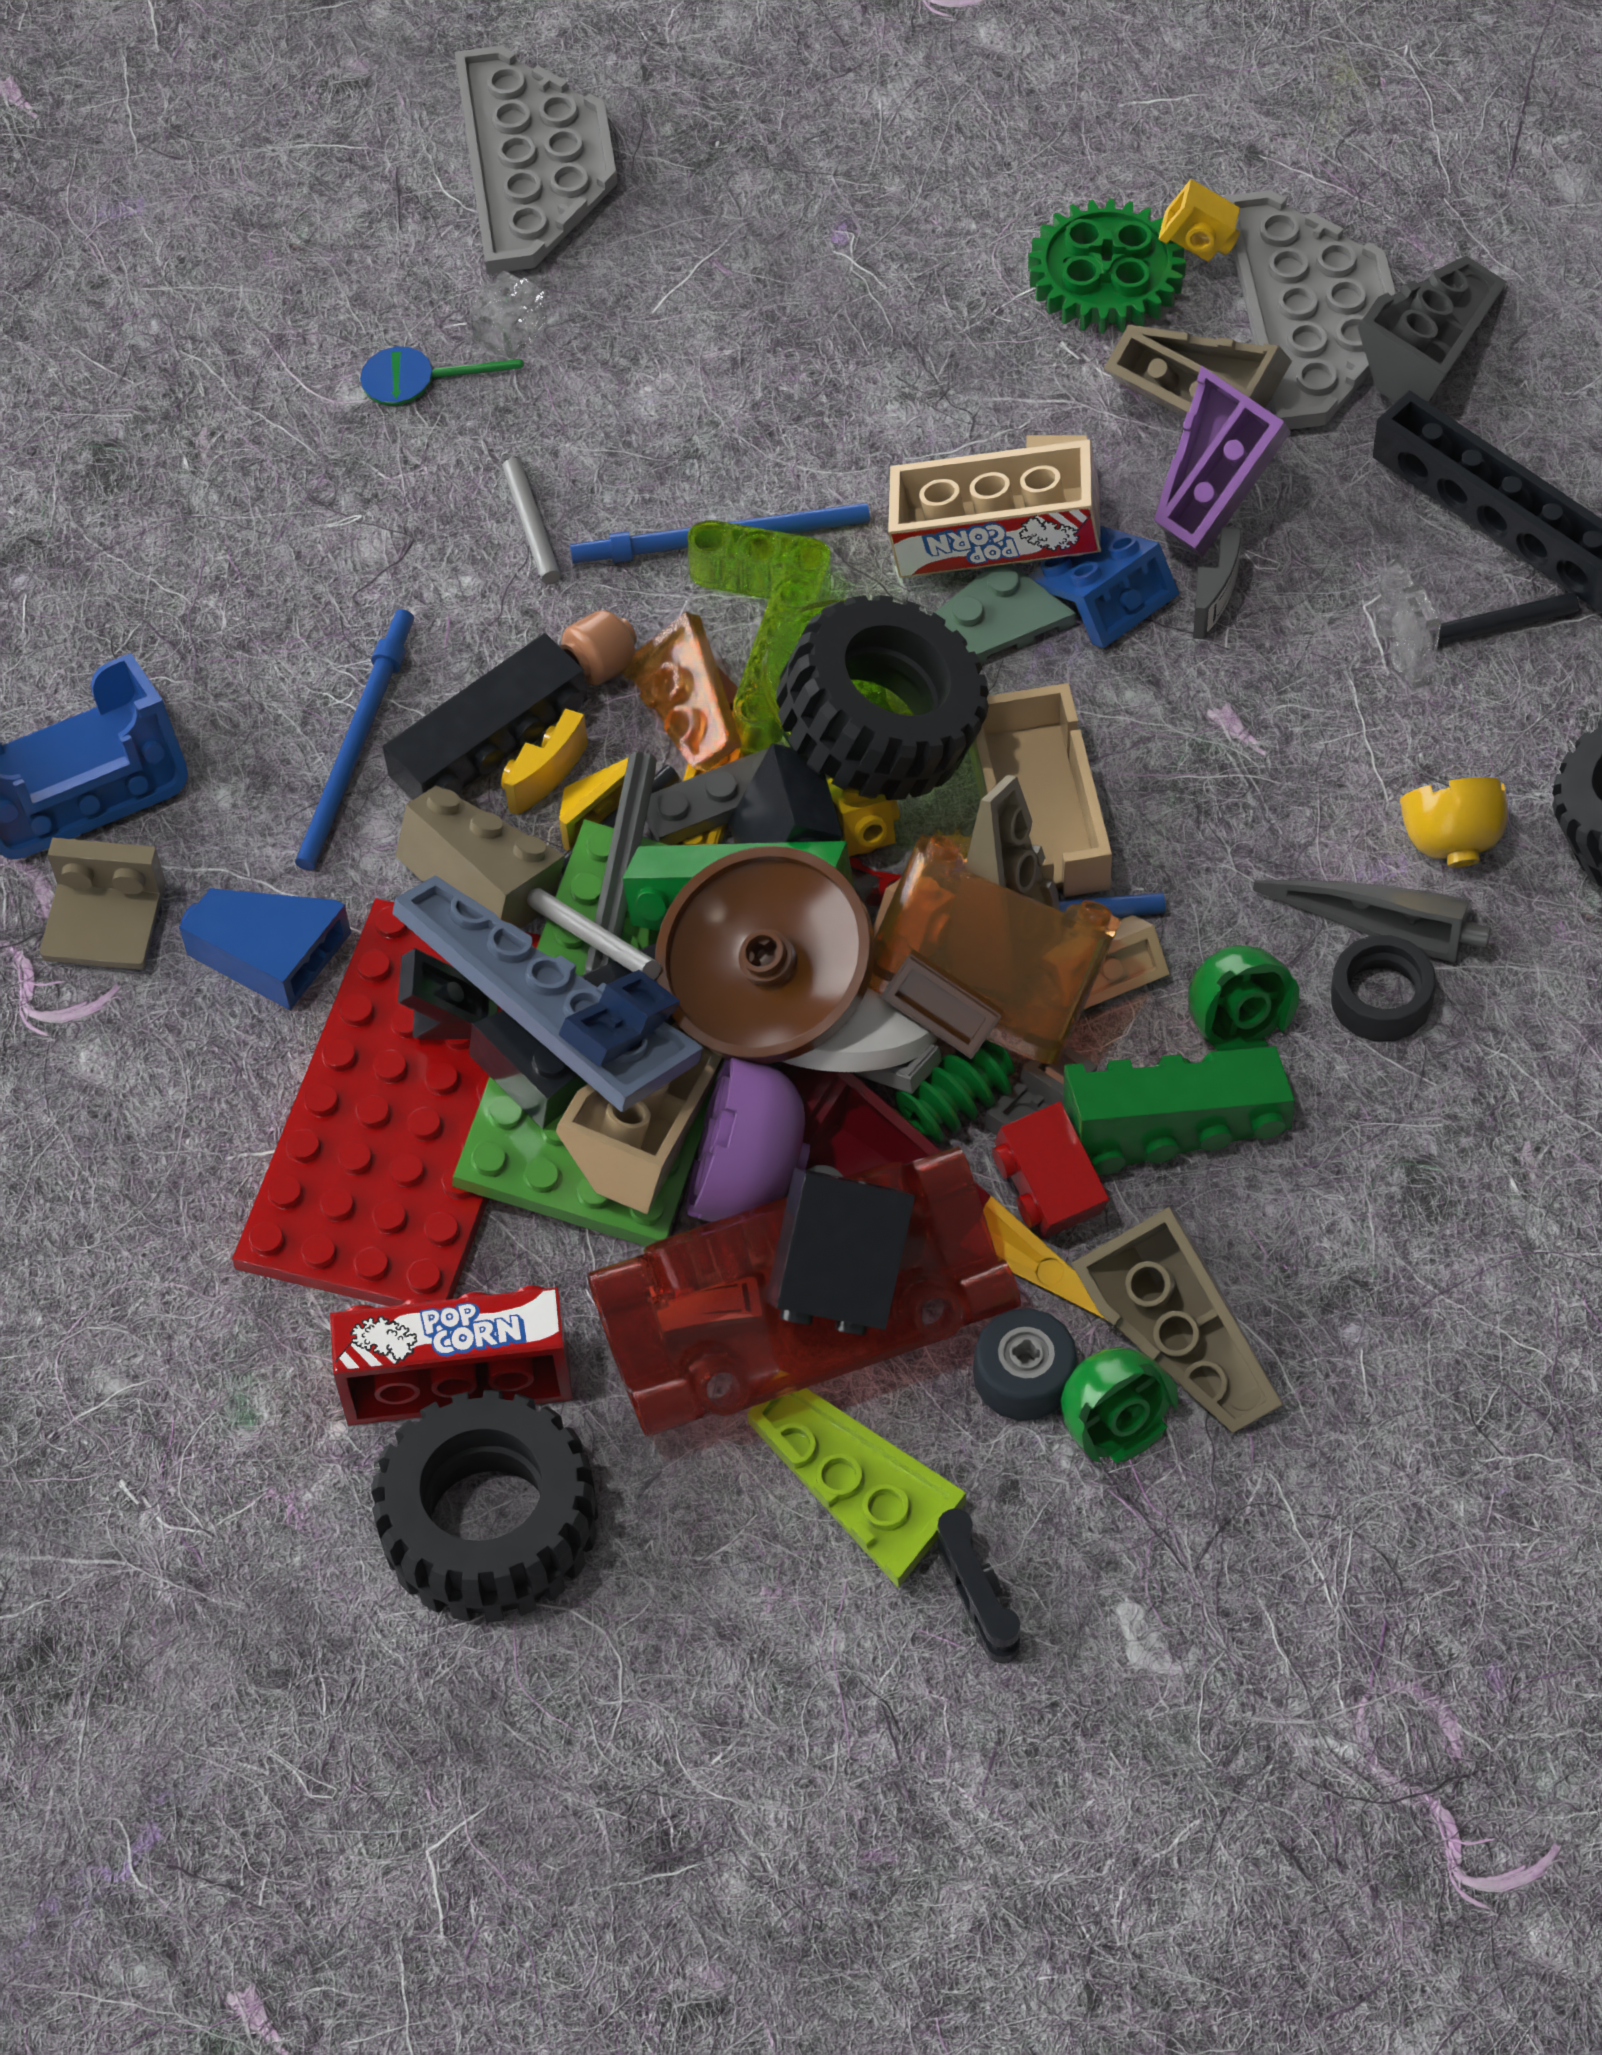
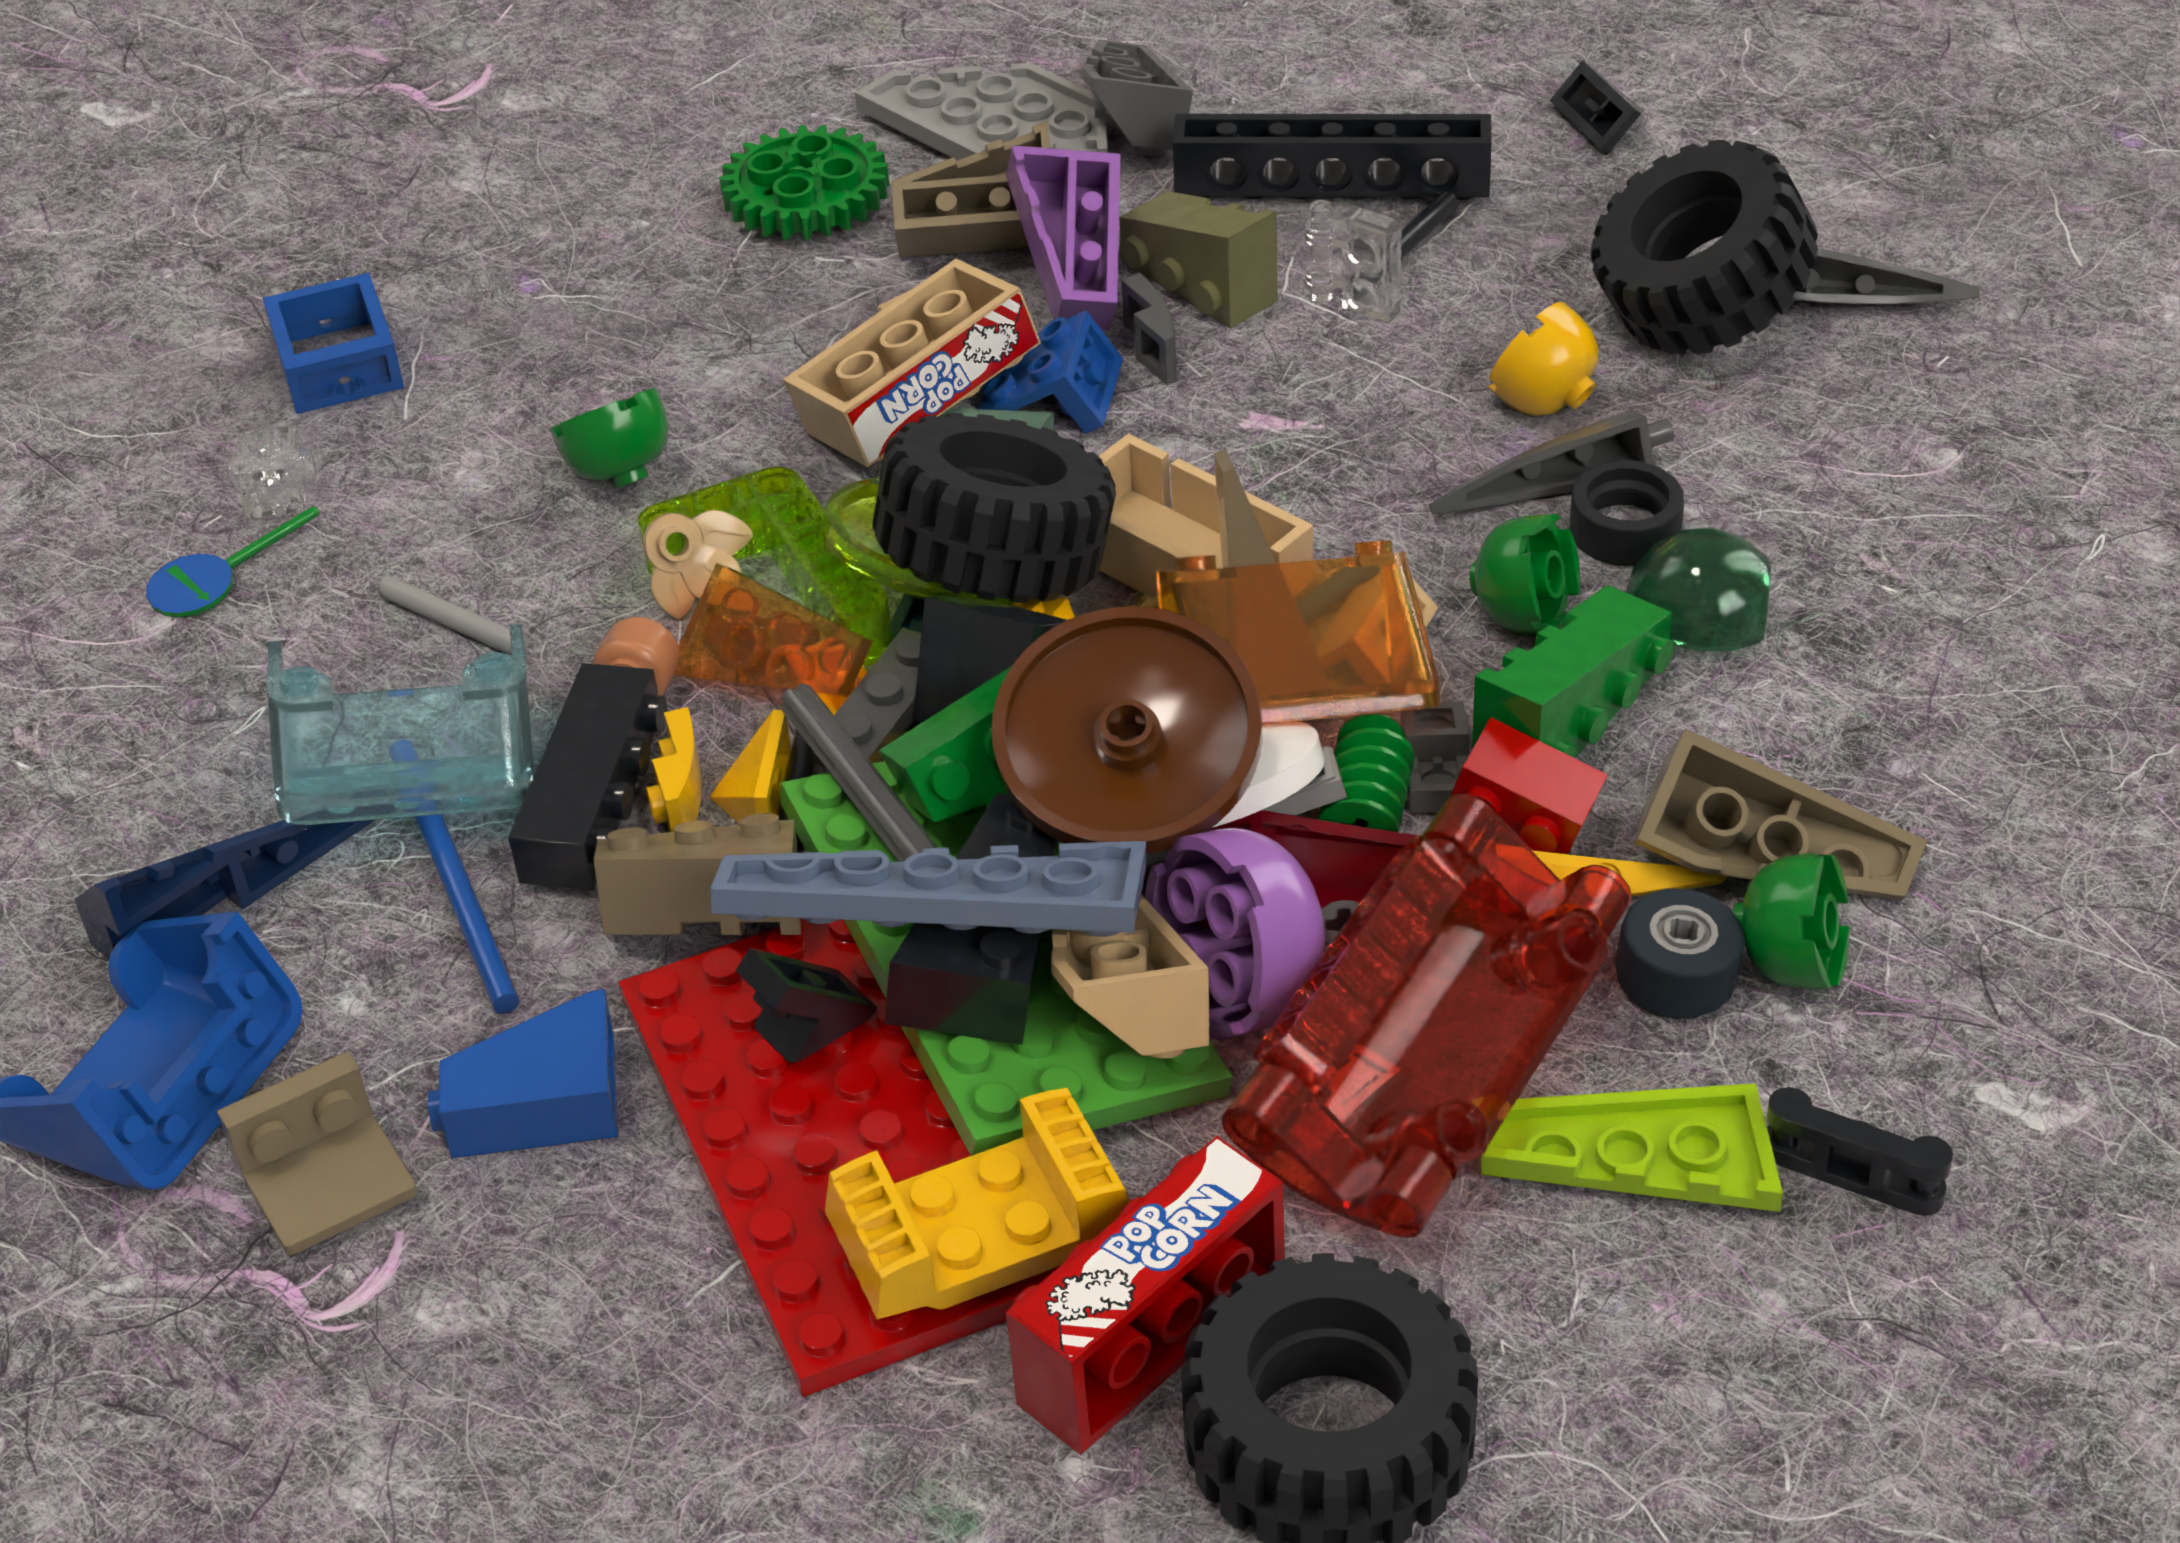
camera: 40 degrees left, 15 degrees down
light grey plate [455,46,618,274] -> none
light grey bar [527,888,661,980] -> none
dark blue slope [558,969,680,1067] -> none
blue bar [570,503,870,564] -> none
black brick [765,1167,915,1336] -> none
reddish brown tile [880,949,1004,1059] -> none
yellow brick [1159,179,1240,263] -> none
none -> dark blue wedge [74,786,395,959]
none -> blue window [263,273,404,414]
none -> clear light blue windscreen [267,624,535,825]
none -> green cylinder [549,387,669,488]
none -> tan plate [643,510,753,619]
none -> yellow plate [825,1087,1130,1319]
none -> olive wedge [1119,191,1278,328]
none -> clear green cylinder [1625,527,1771,652]

